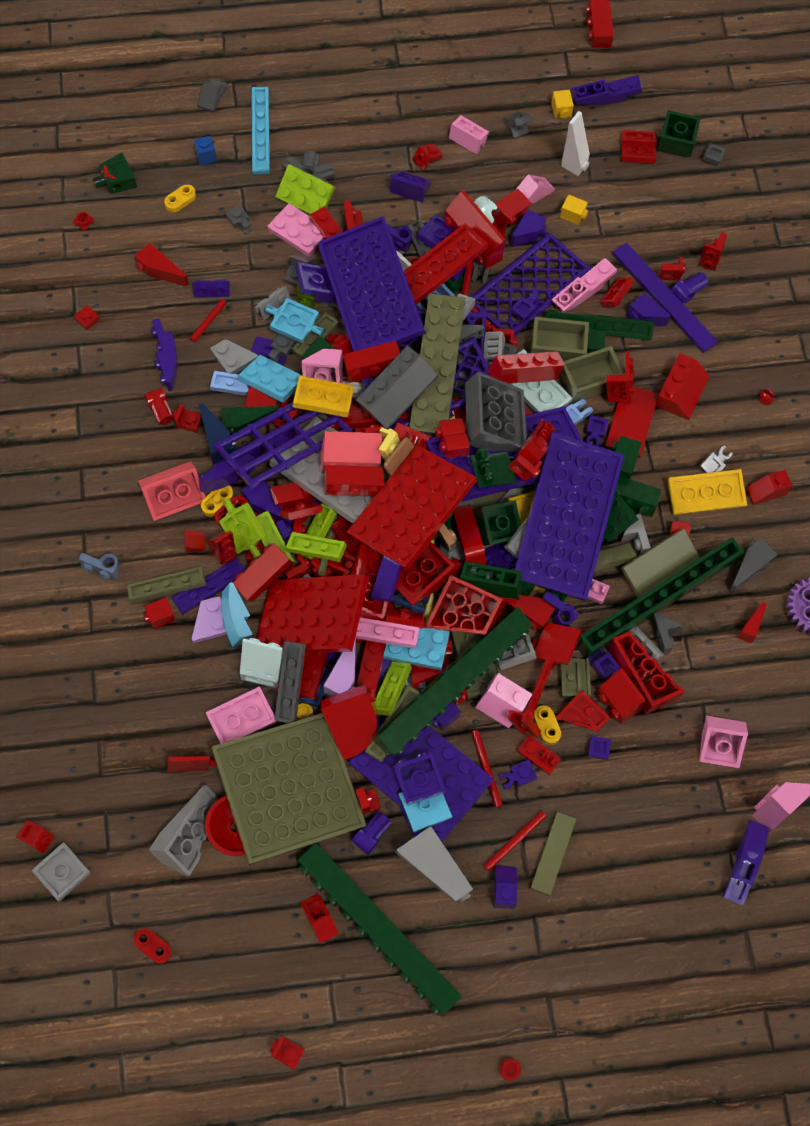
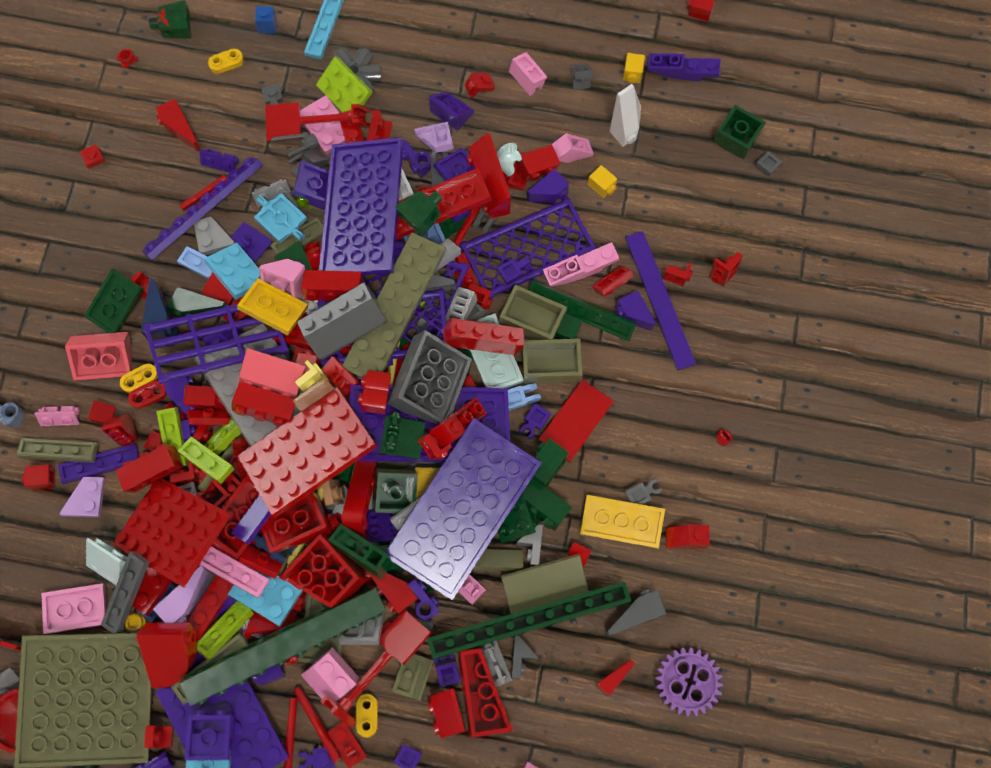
camera: 20 degrees right, 5 degrees up
red piece [144,387,173,425] -> none
dark purple slope [151,318,178,391] -> none
dark purple slope [199,439,262,493] -> none
lime plate [219,498,267,559] -> none
medium azure slope [221,582,253,647] -> none
dark grey plate [269,334,295,363] -> none
red wing [556,689,611,732] -> none
red bracket [606,351,634,402] -> none
red slope [621,130,657,164] -> none
red slope [656,353,710,420] -> none
dark purple piece [672,272,709,304] -> none
none -> bright pink hinge [35,406,80,426]
none -> dark green tile [84,268,144,333]
none -> dark purple plate [142,157,262,260]
none -> red piece [265,102,370,142]
none -> dark grey plant [271,132,319,164]
none -> red bar [293,686,341,763]
none -> dark green torso [395,191,443,237]
none -> lavender wing [414,122,454,153]

